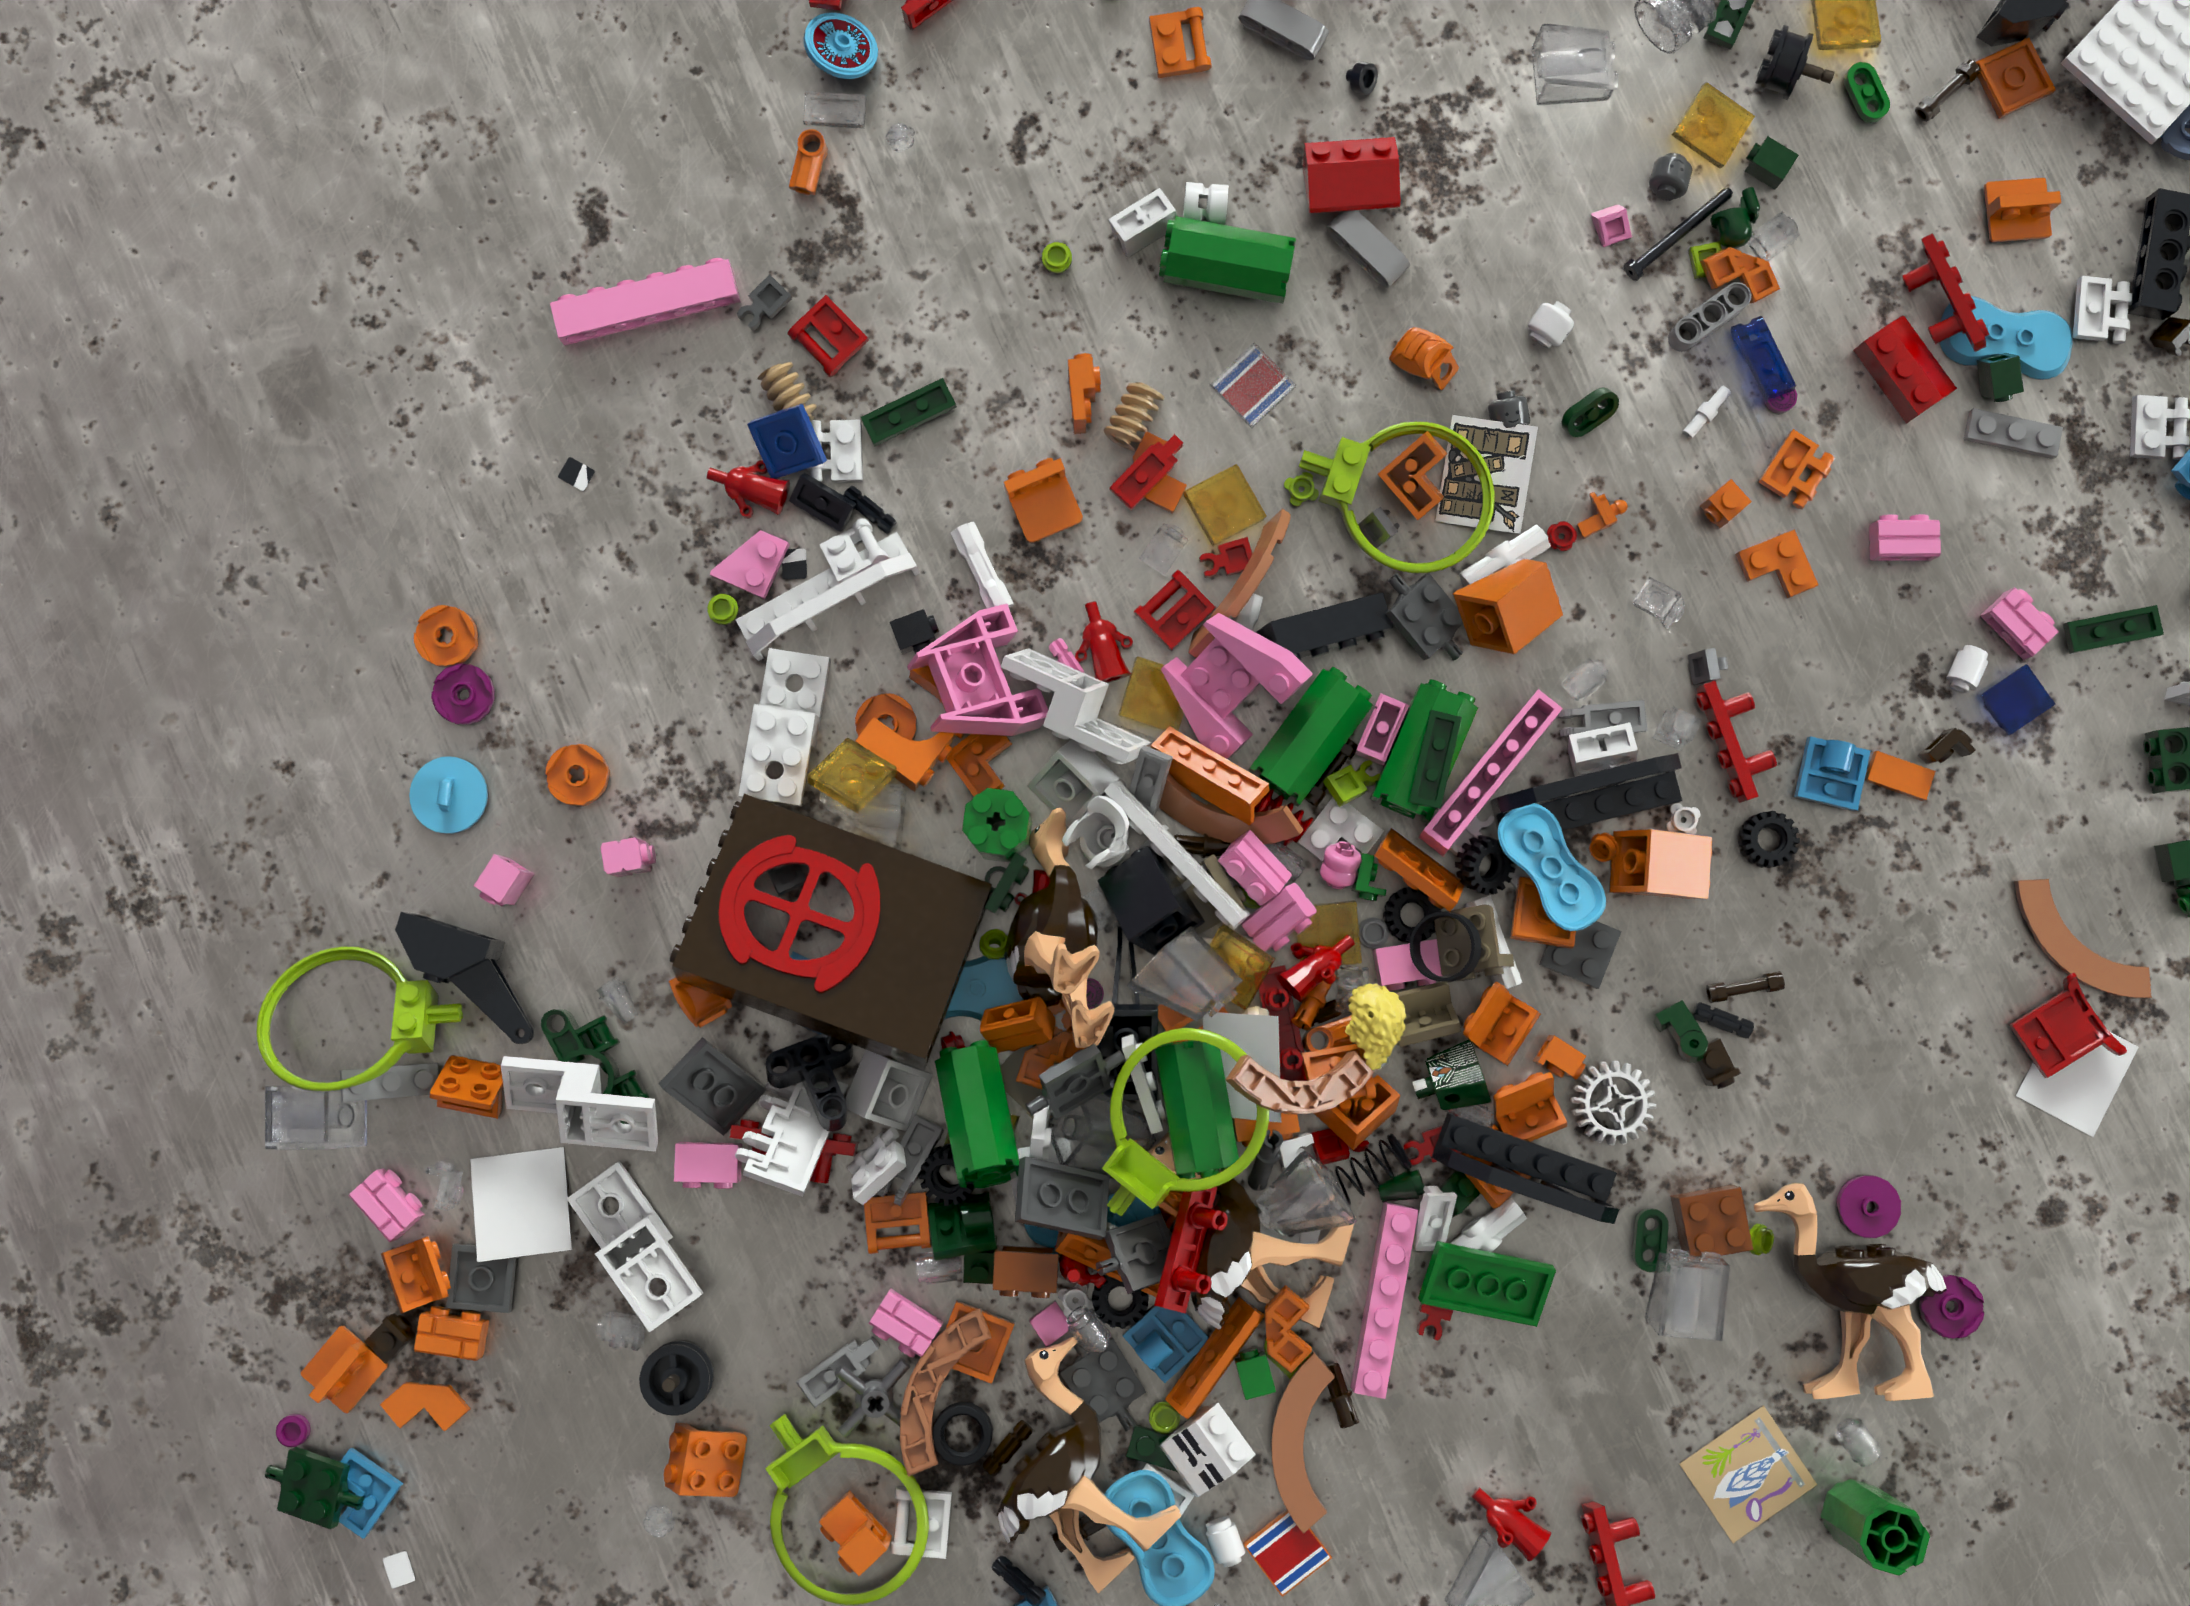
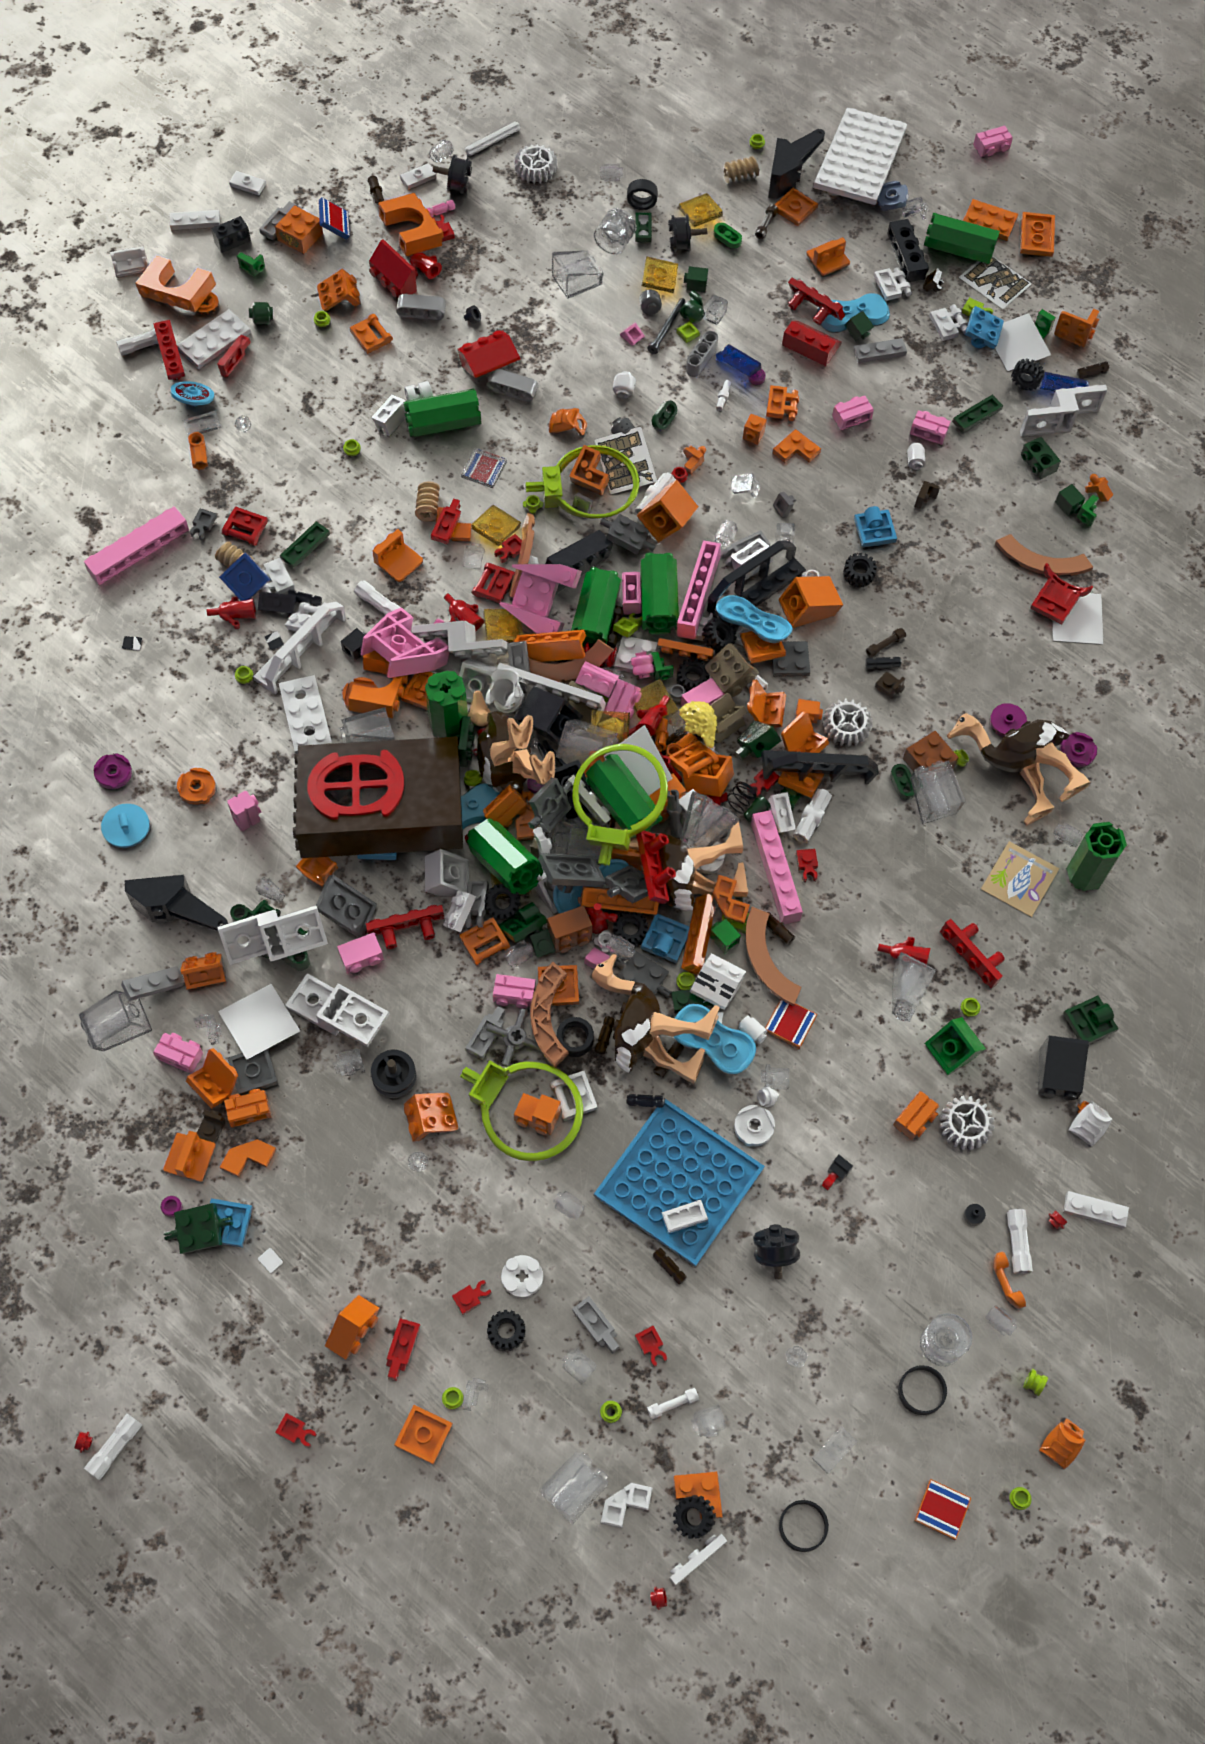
camera: 25 degrees left, 20 degrees down
lime brick [256,947,463,1091] -> none
orange plate [413,605,478,667] -> none
bright pink brick [474,854,534,907] -> none
bright pink wing [710,530,790,599] -> none
white hinge [735,1081,848,1197] -> none
black beam [765,1034,853,1132] -> none
clear yellow plate [807,737,897,813] -> none
orange plate [1068,353,1101,434] -> none
nougat tile [1226,1051,1374,1115] -> none
dark green plate [1408,710,1462,810] -> none
black tyre [1410,912,1482,982] -> none
green plate [1418,1241,1556,1327] -> none
orange plate [1589,832,1620,862] -> none
dark green leg [1653,1000,1708,1063] -> none
red plate [1695,680,1777,803] -> none
orange tile [1700,247,1780,303] -> none
orange tile [1864,751,1936,801] -> none
clear blue piece [1980,664,2055,736] -> none

